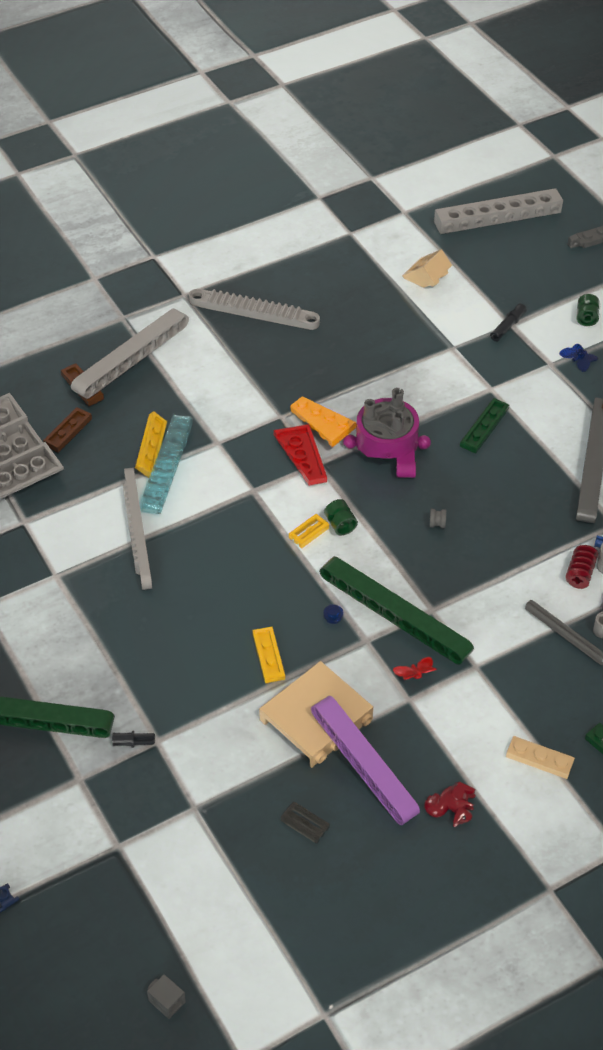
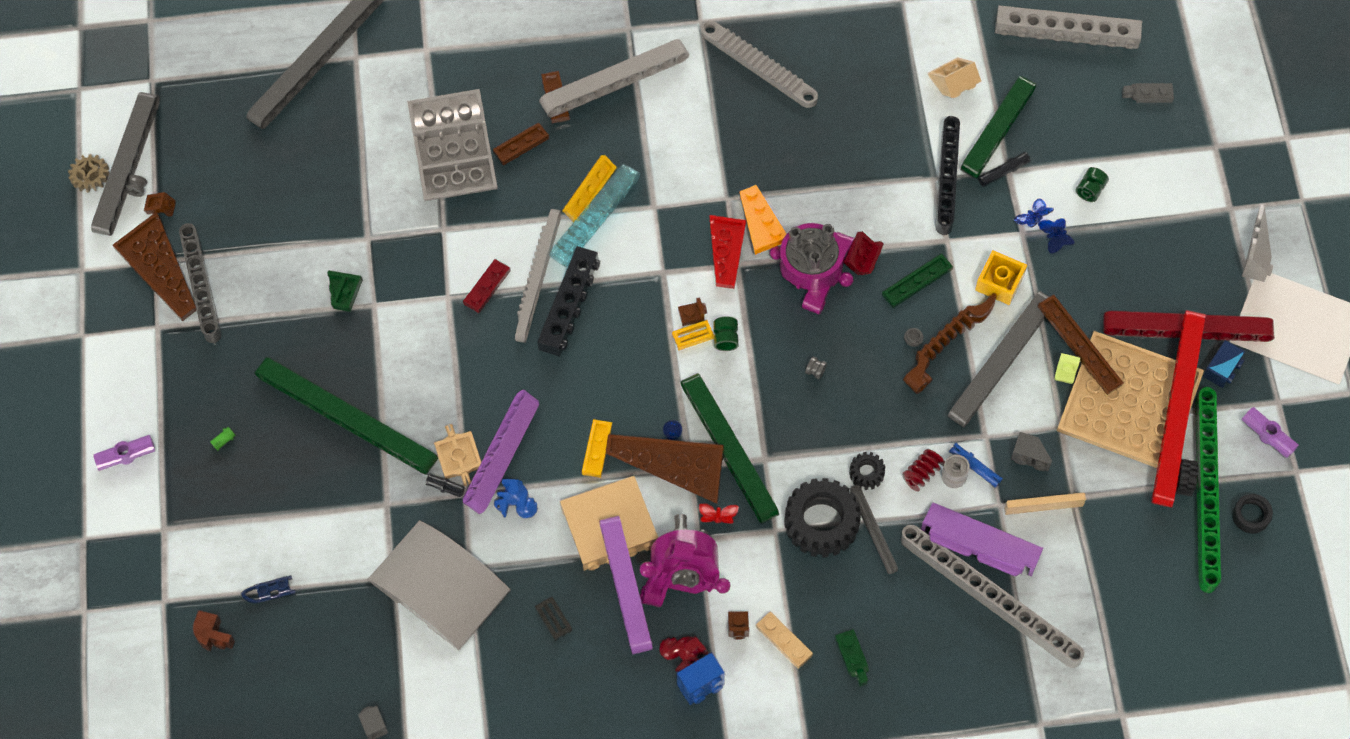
camera: 25 degrees right, 15 degrees up
none -> light grey slope [368,520,510,651]
none -> tan plate [434,424,481,486]
none -> dark red plate [463,259,511,313]
none -> medium lavender beam [463,390,539,514]
none -> blue animal [494,479,538,518]
none -> black brick [537,246,601,357]
none -> reddish brown wing [606,434,724,504]
none -> magenta piece [640,514,731,607]
none -> blue brick [677,653,725,705]
none -> reddish brown bracket [678,297,707,326]
none -> reddish brown bracket [728,611,749,640]
none -> black tyre [784,478,861,558]
none -> dark red bracket [844,231,884,275]
none -> black tyre [849,452,886,490]
none -> reddish brown piece [903,293,997,394]
none -> dark grey plate [904,328,923,347]
none -> black beam [936,116,960,235]
none -> dark green beam [960,75,1037,179]
none -> yellow brick [975,250,1027,305]
none -> clear blue piece [1014,198,1054,228]

